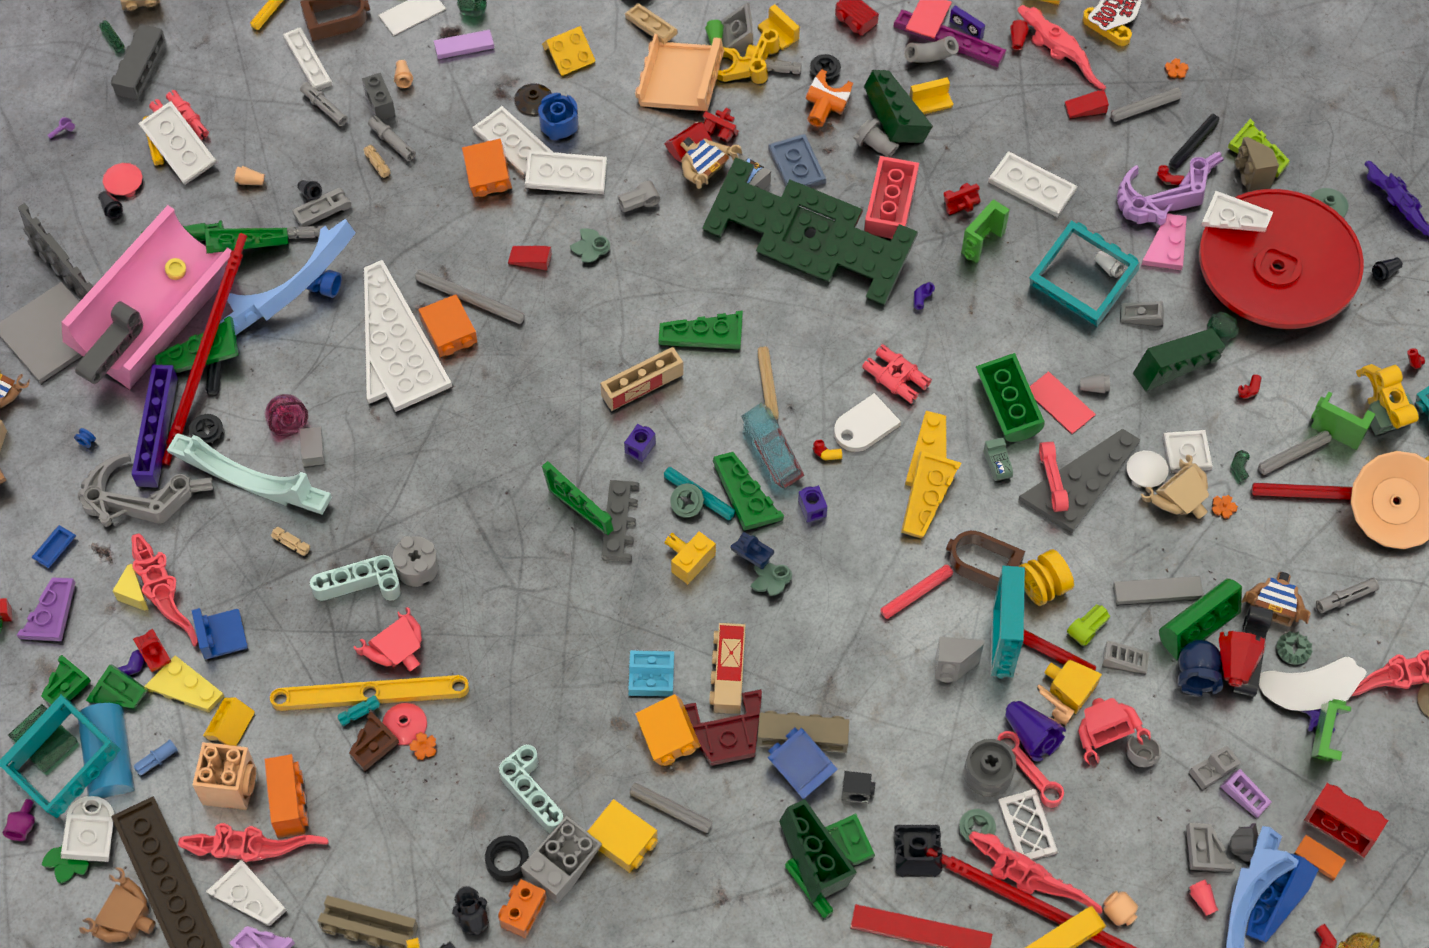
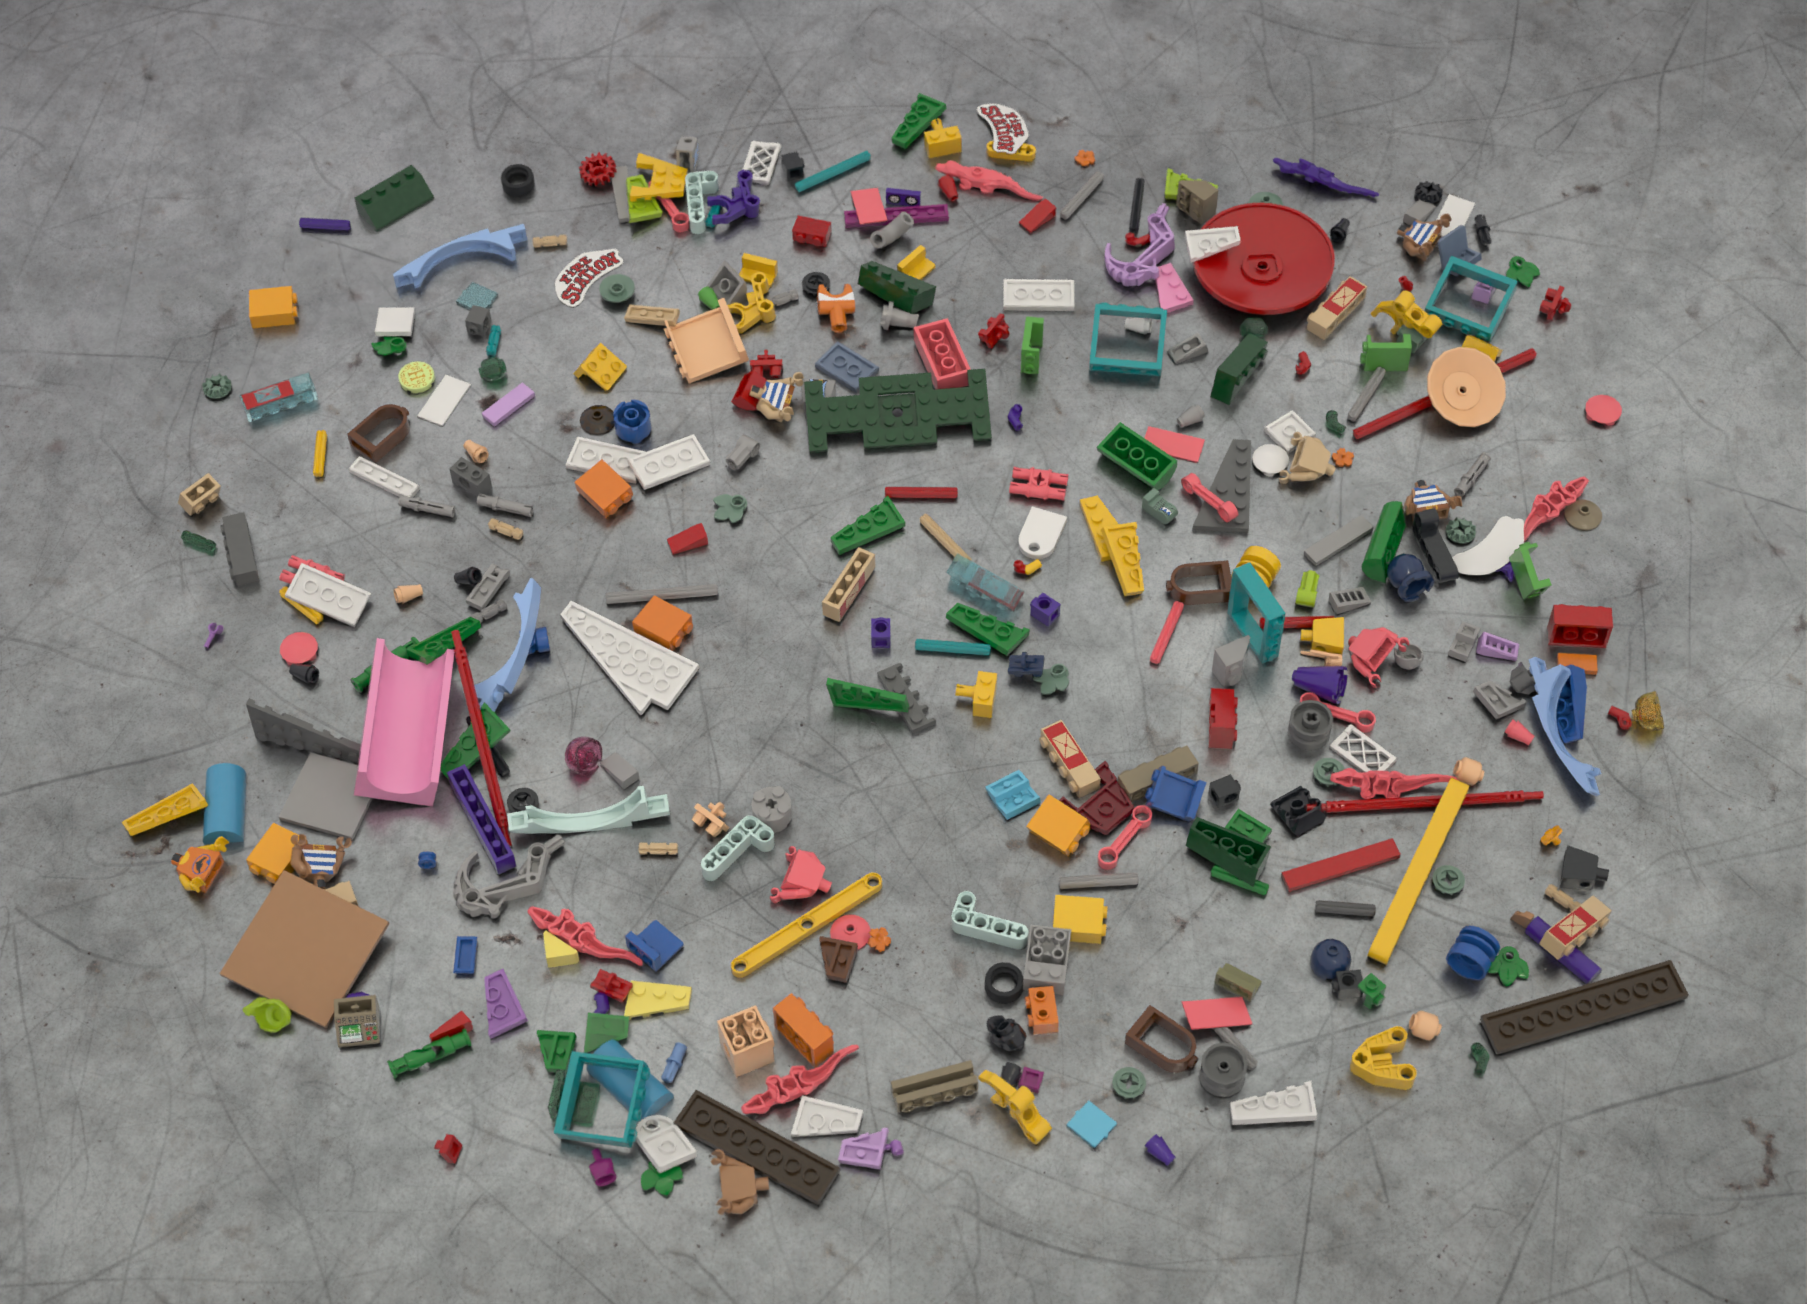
camera: 30 degrees left, 5 degrees down
dark grey beam [75,301,143,384] -> none
light yellow tile [165,258,186,280] -> none
yellow panel [203,697,255,746] -> none
teal axle [338,696,380,726] -> none
sand green gear [670,483,705,518] -> none
red cone [1219,631,1266,687] -> none
none -> light nougat hips [691,802,730,838]
none -> red axle [885,487,958,498]
none -> coral piece [1098,805,1152,870]
none -> red wedge [1208,688,1238,749]
none -> tan brick [1307,276,1367,340]

